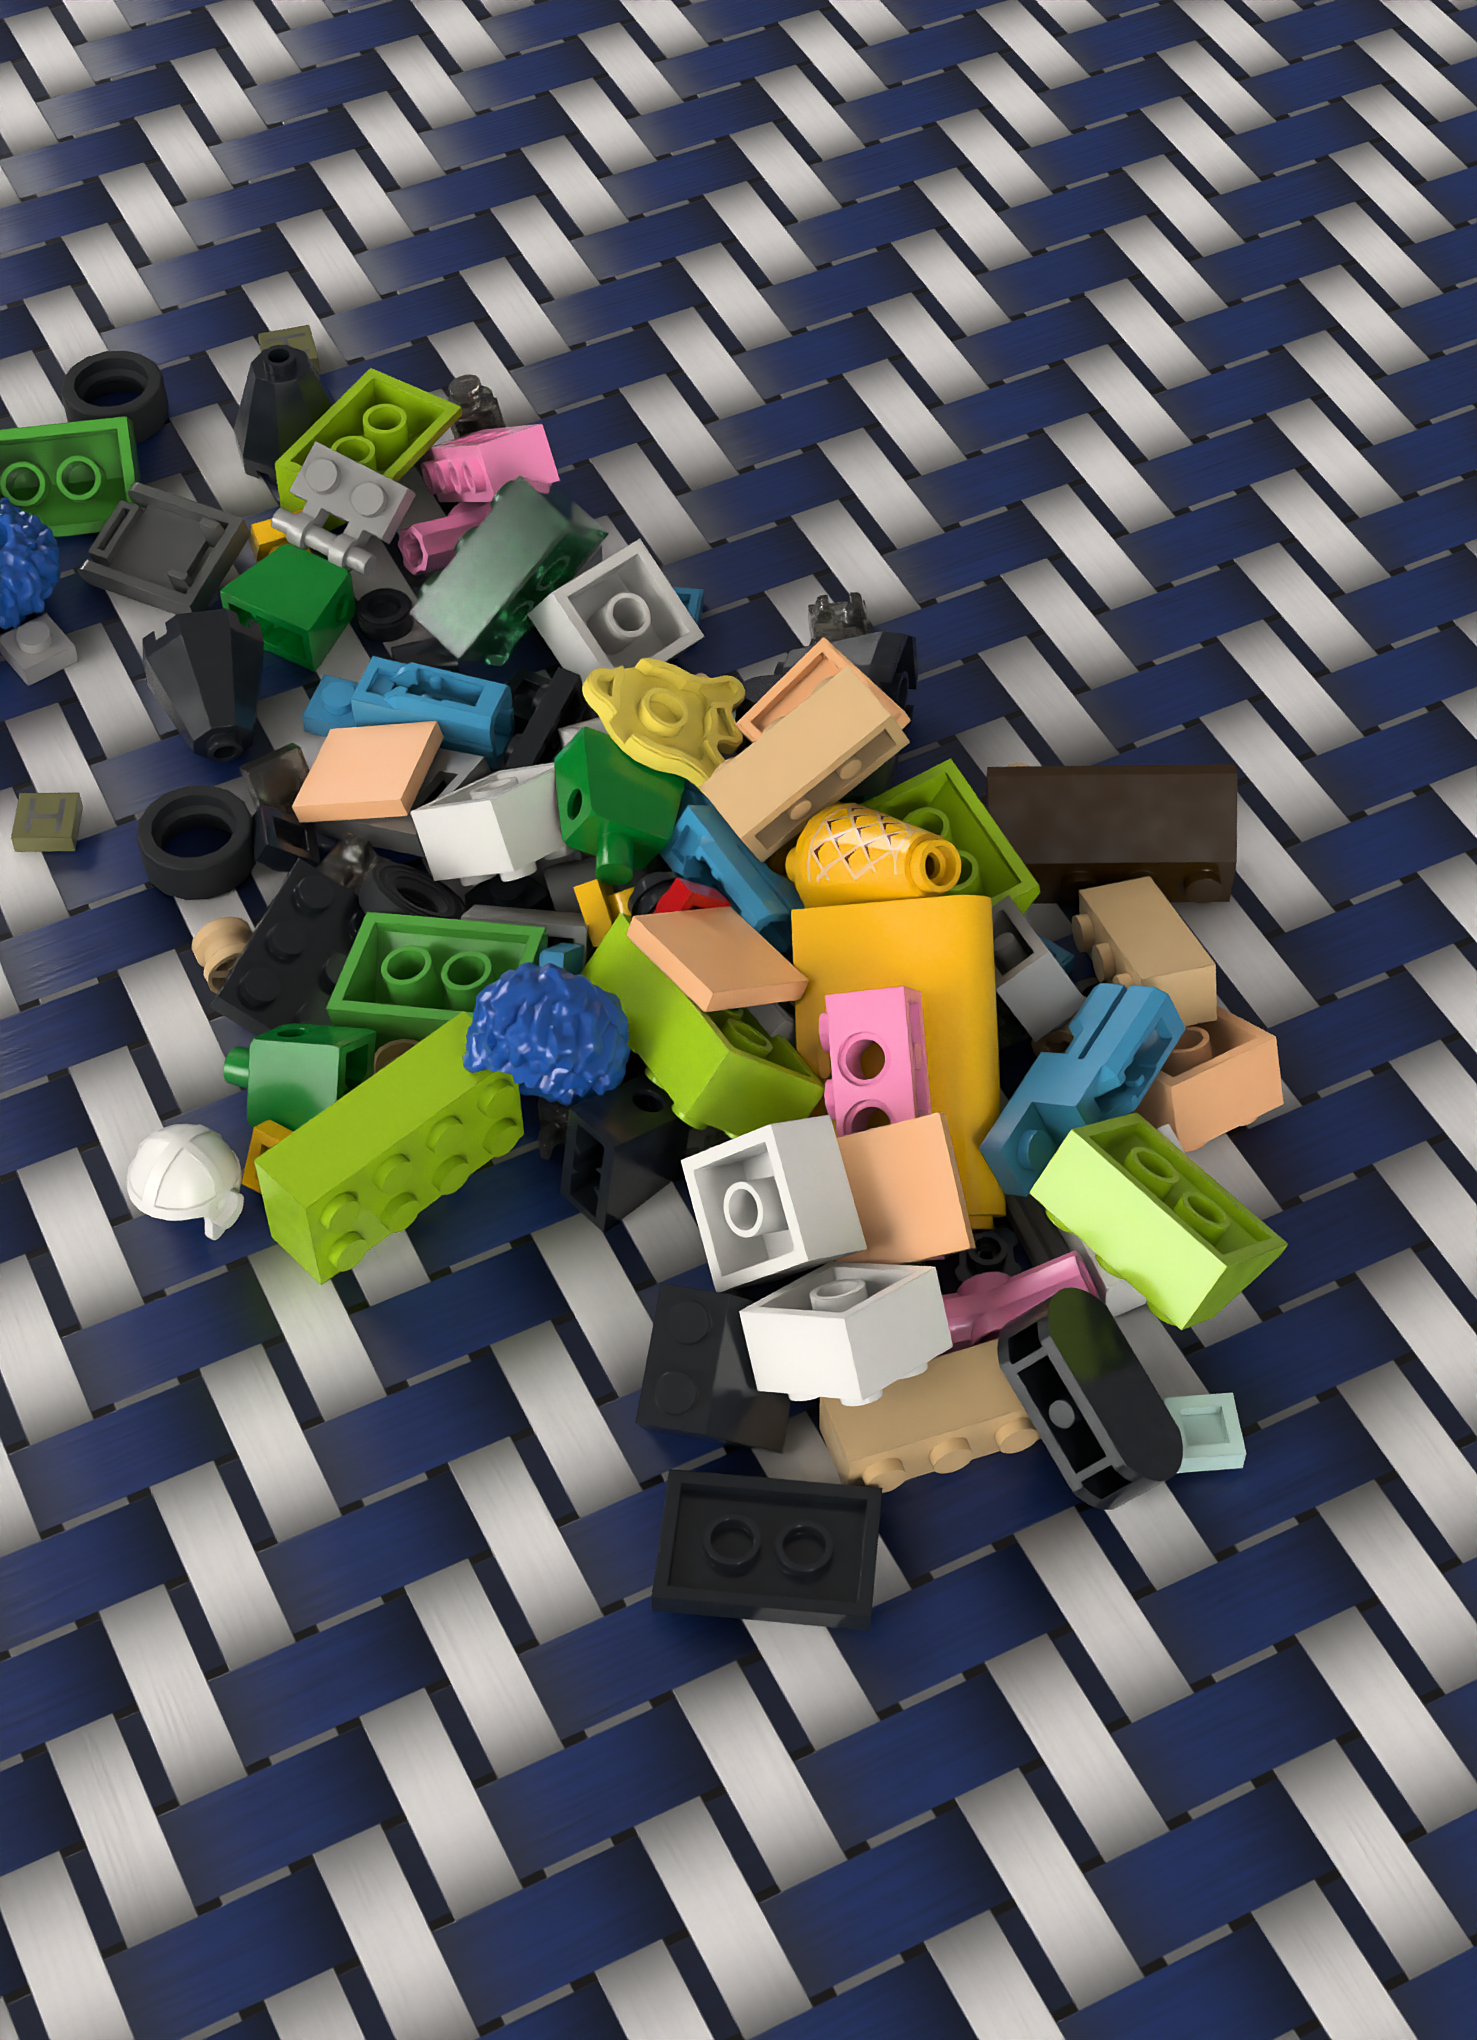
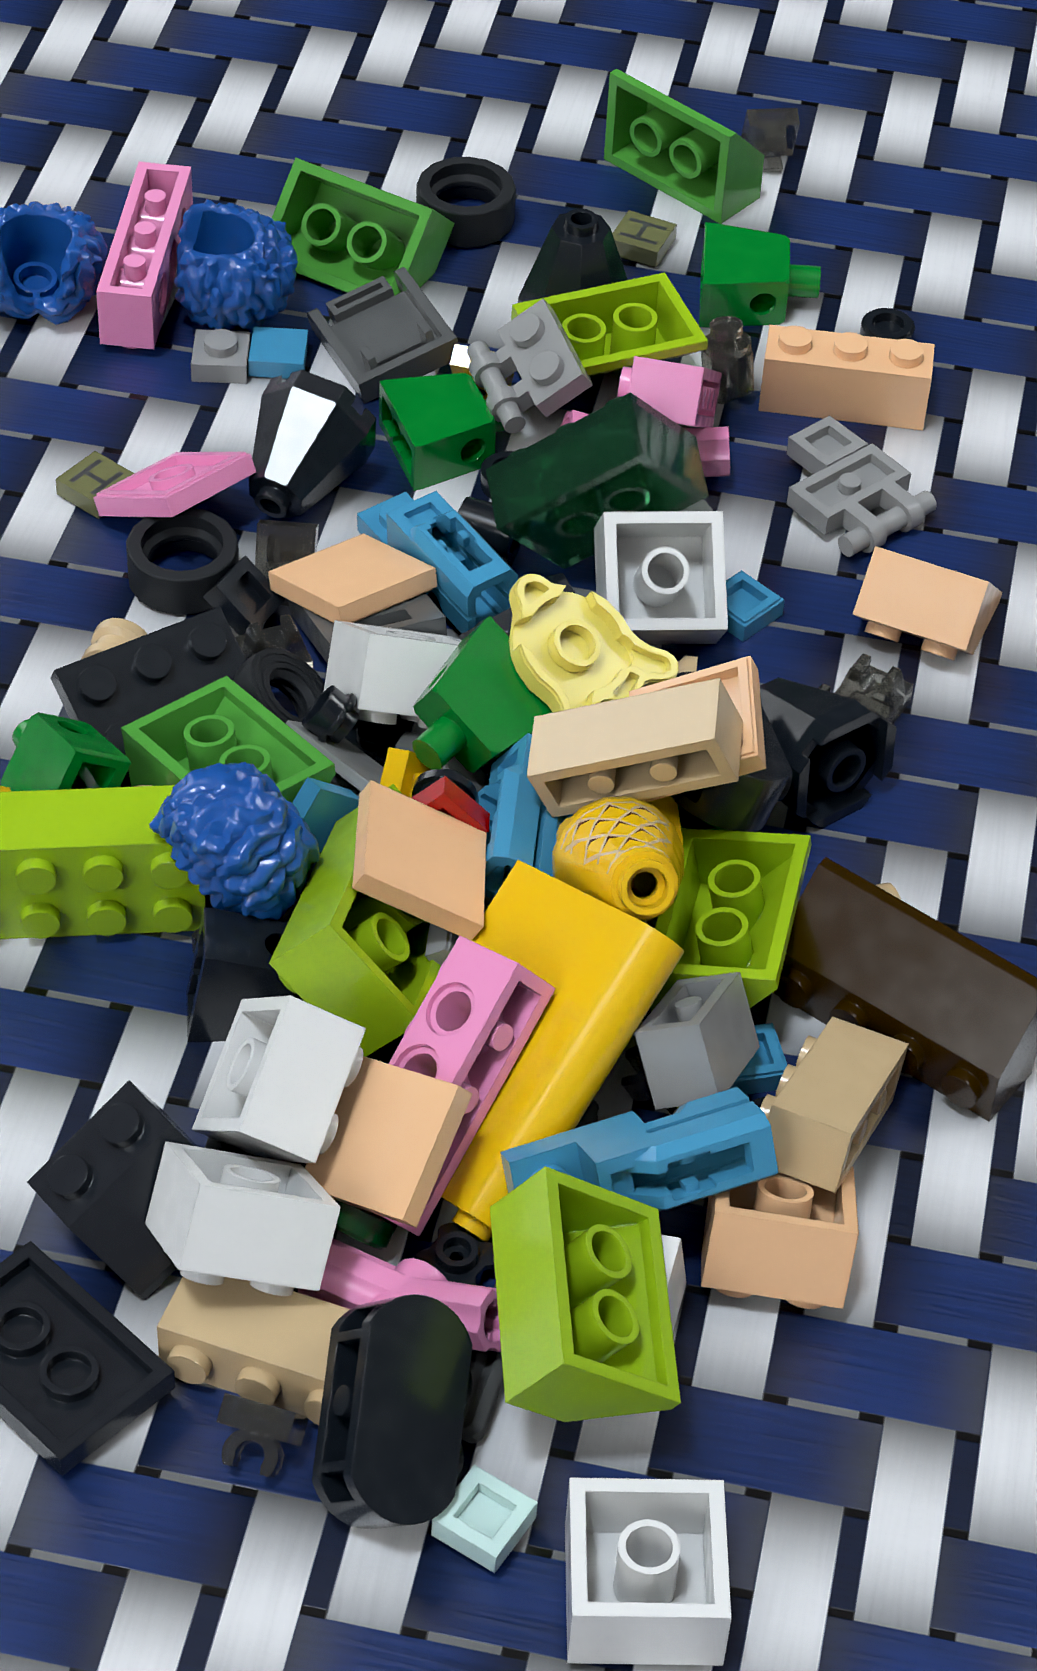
camera: 35 degrees right, 5 degrees down
none -> bright pink tile [93,452,256,517]
none -> clear smoke tile [216,1393,309,1478]
none -> dark azure tile [248,326,308,379]
none -> black plate [302,685,359,744]
none -> white brick [565,1478,731,1666]
none -> bright green slope [604,68,765,224]
none -> green torso [699,222,821,328]
none -> clear smoke tile [741,108,800,172]
none -> light nougat slope [758,325,935,431]
none -> light grey plate [787,416,868,474]
none -> light grey plate [787,443,937,557]
none -> light nougat slope [853,546,1003,661]
none -> black tile [860,308,915,340]

